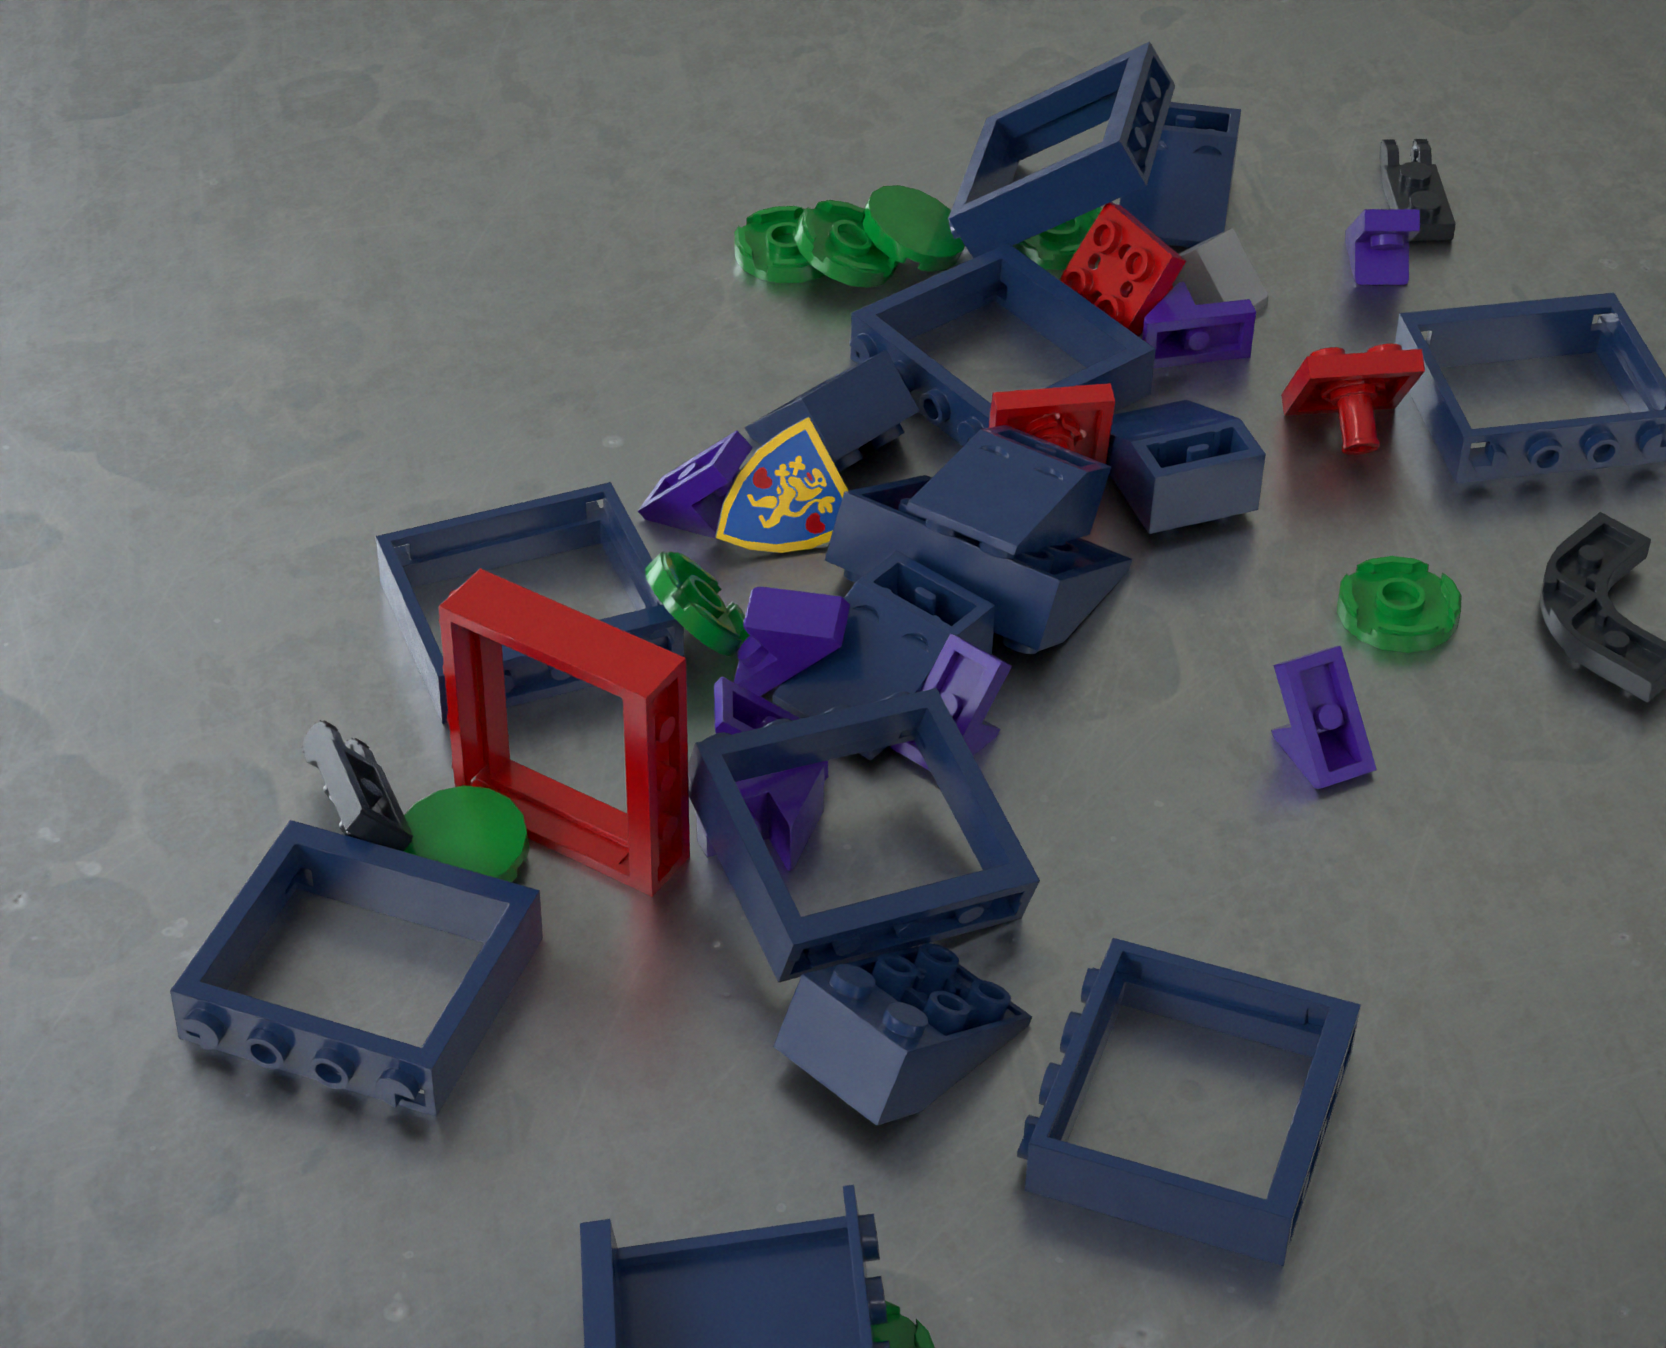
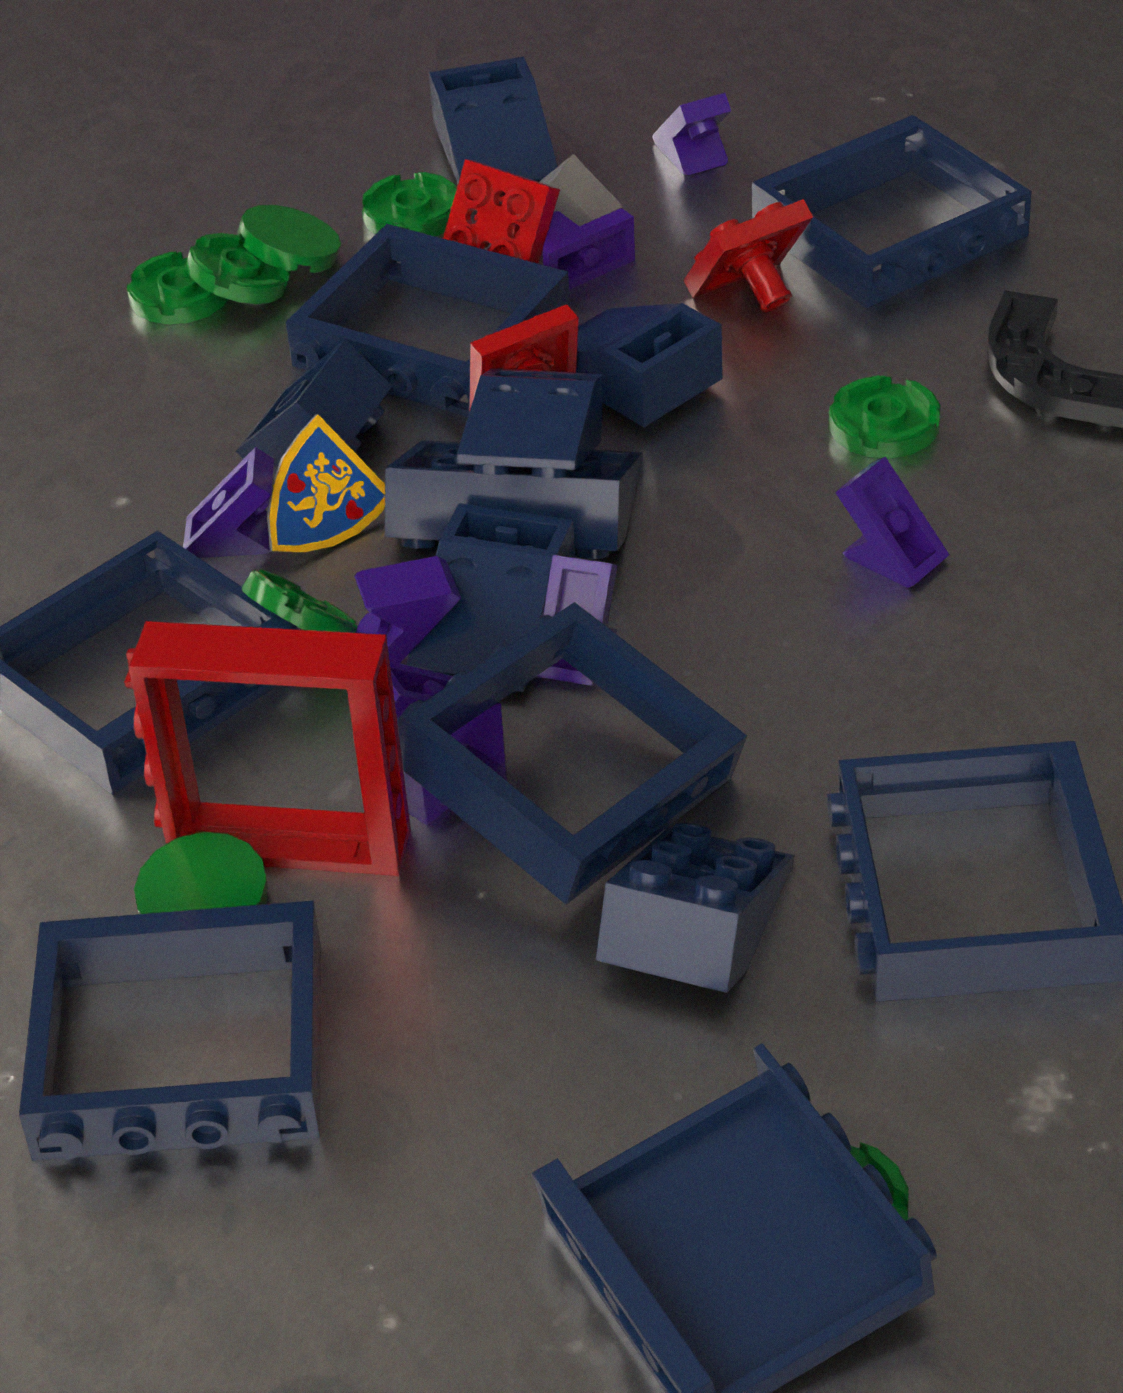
camera: 20 degrees left, 0 degrees up
black hinge [302,720,414,851] -> none
dark blue window [948,42,1175,258] -> none
black hinge [1379,139,1456,241] -> none

